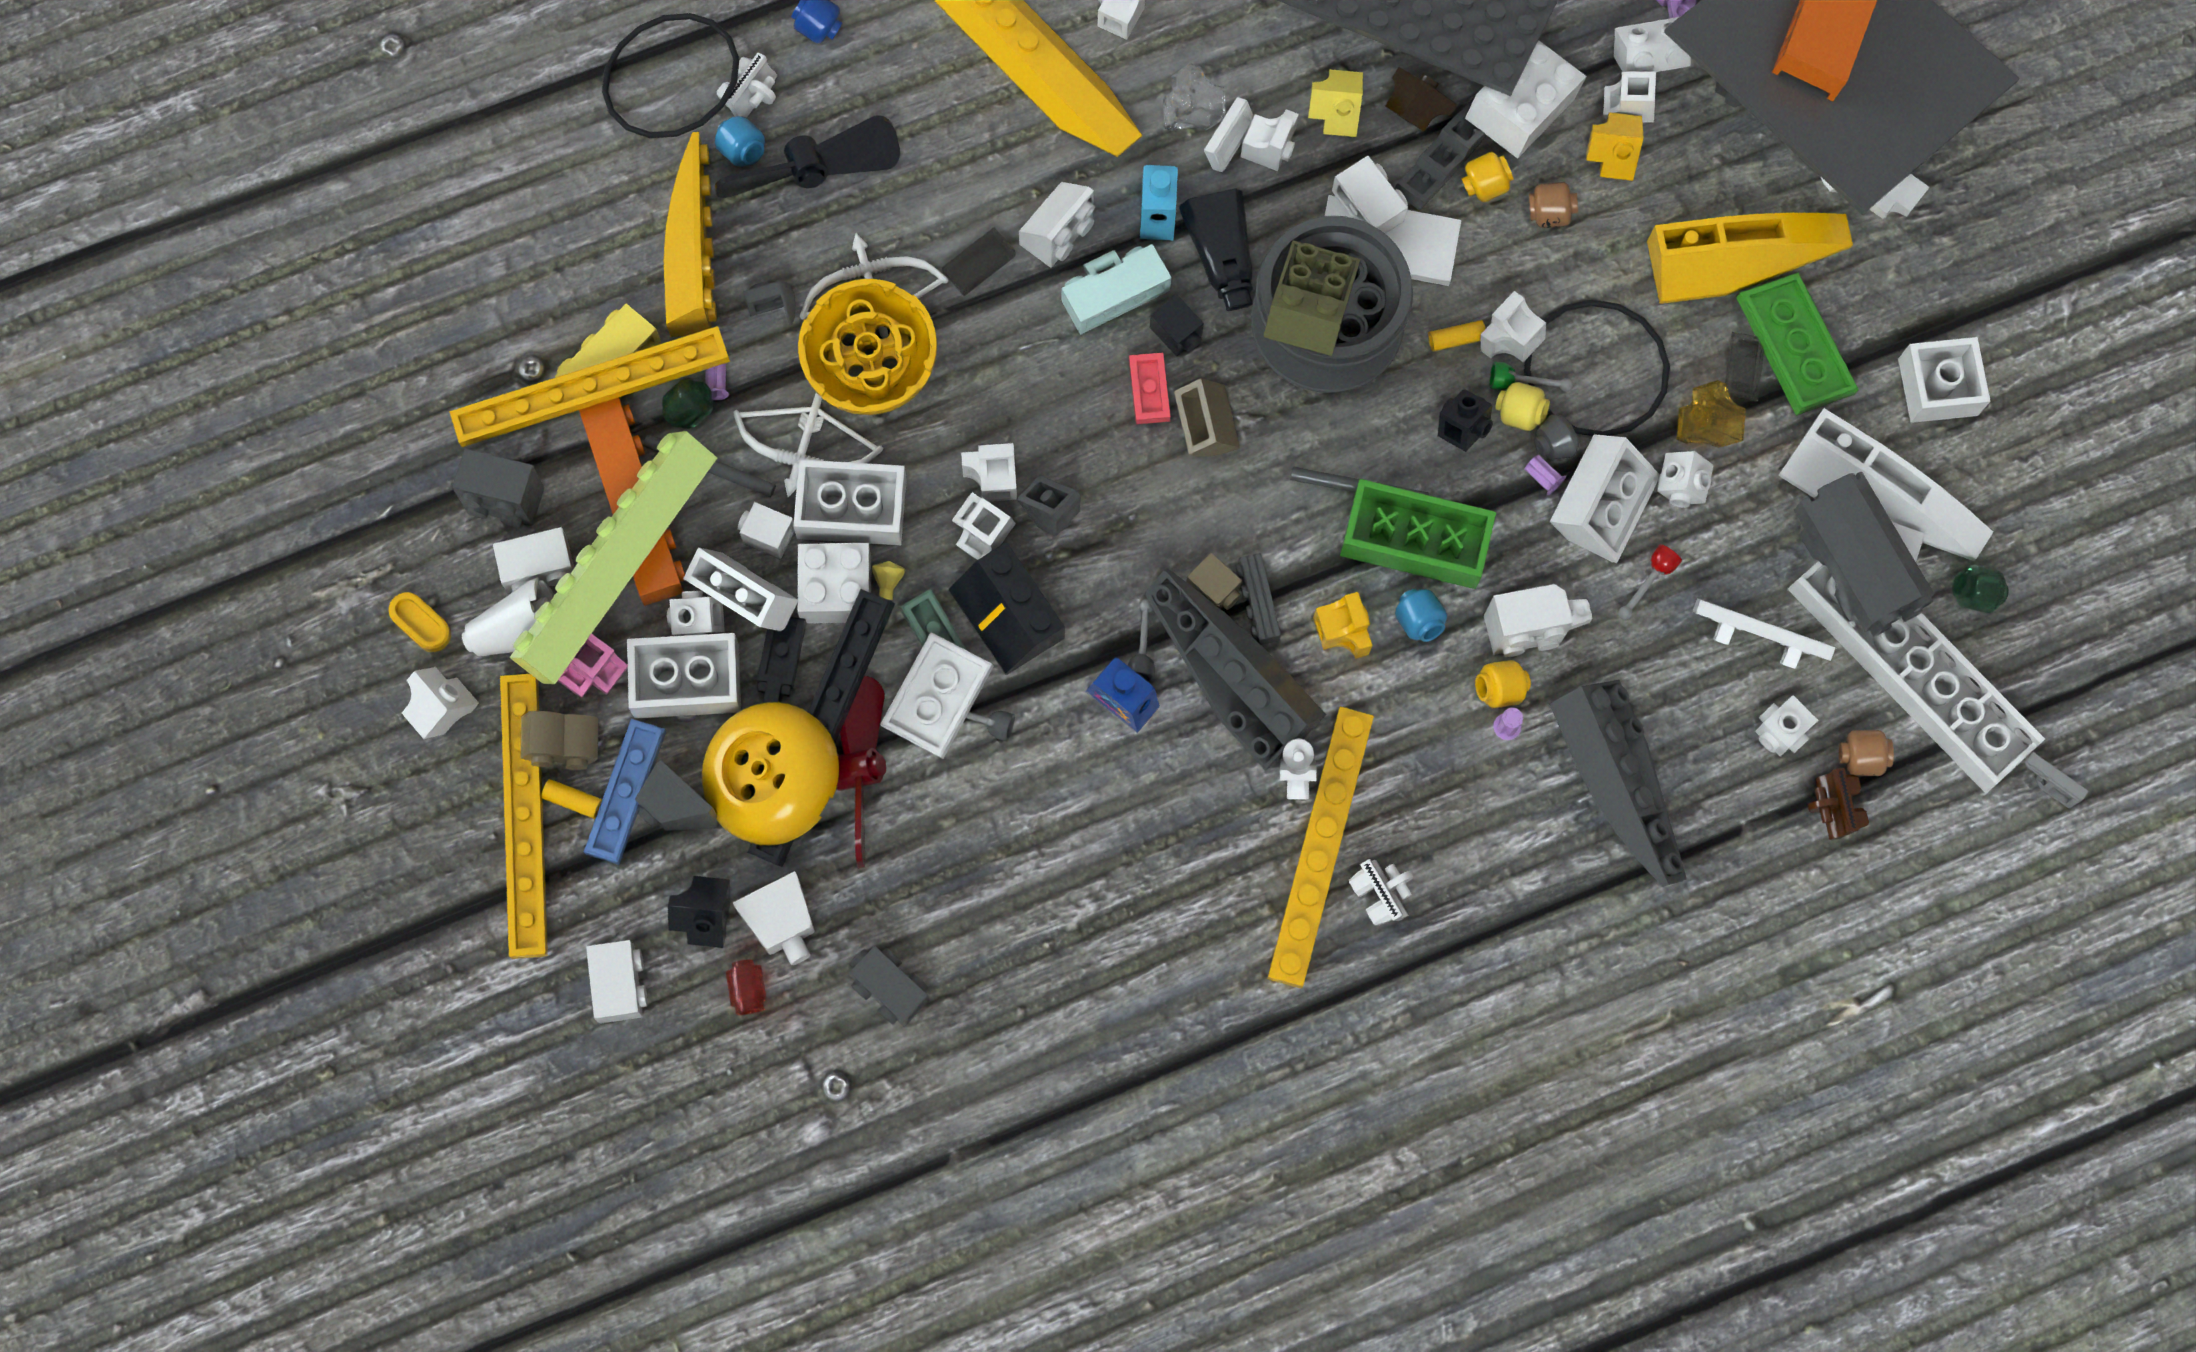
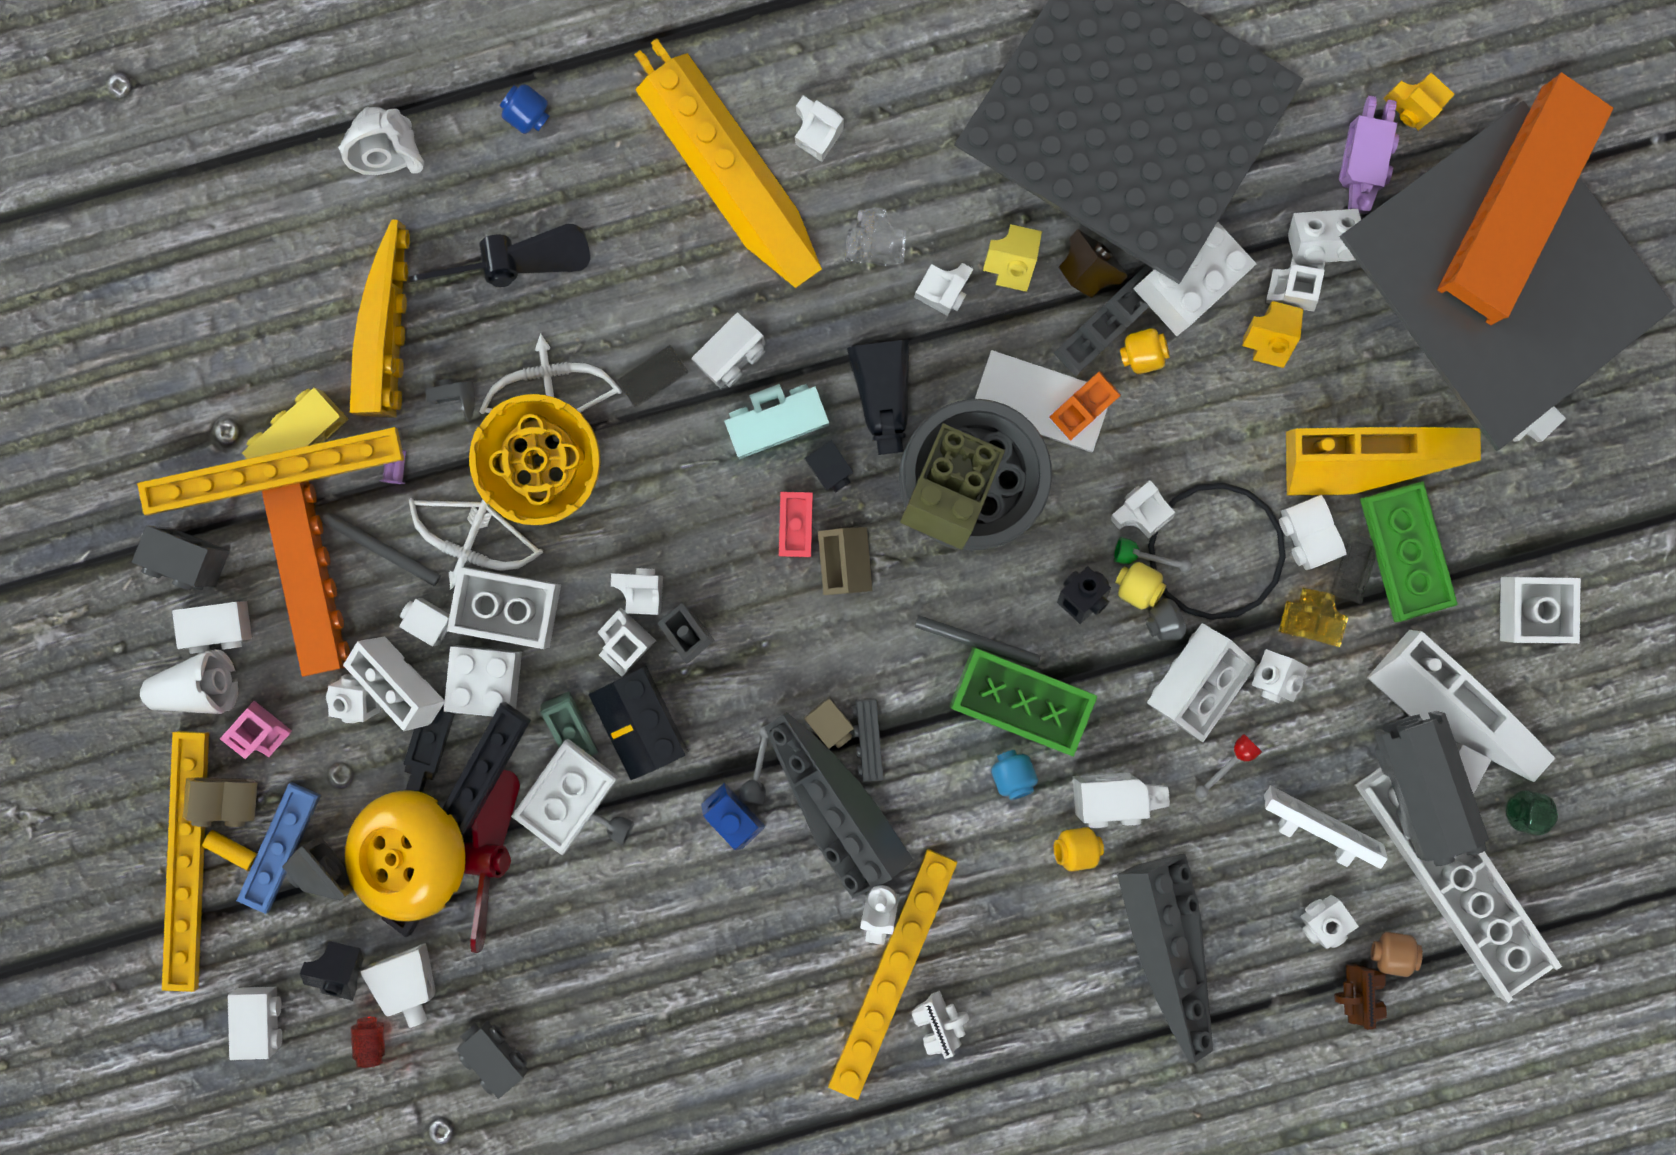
camera: 10 degrees right, 15 degrees up
yellow tile [389,592,451,652] -> none
white brick [402,667,479,739] -> none
yellowish green brick [509,431,717,684] -> none
black piece [602,13,739,138] -> none
white brick [627,633,741,719] -> none
clear green head [662,378,714,429] -> none
dark azure head [715,116,765,167] -> none
white hips [717,53,777,118] -> none
light yellow rock [872,561,905,600] -> none
medium azure torso [1140,165,1178,241] -> none
white tile [1204,97,1254,172] -> none
yellow brick [1313,592,1373,659] -> none
white brick [1332,156,1408,233] -> none
yellow axle [1428,320,1486,352] -> none
lavender piece [1493,708,1523,740] -> none
lavender piece [1524,455,1566,496] -> none
medium nougat head [1529,182,1578,228] -> none
light grey tile [2025,752,2088,808] -> none
none -> white head [338,107,424,175]
none -> orange slope [1049,371,1121,441]
none -> white brick [1279,495,1347,570]

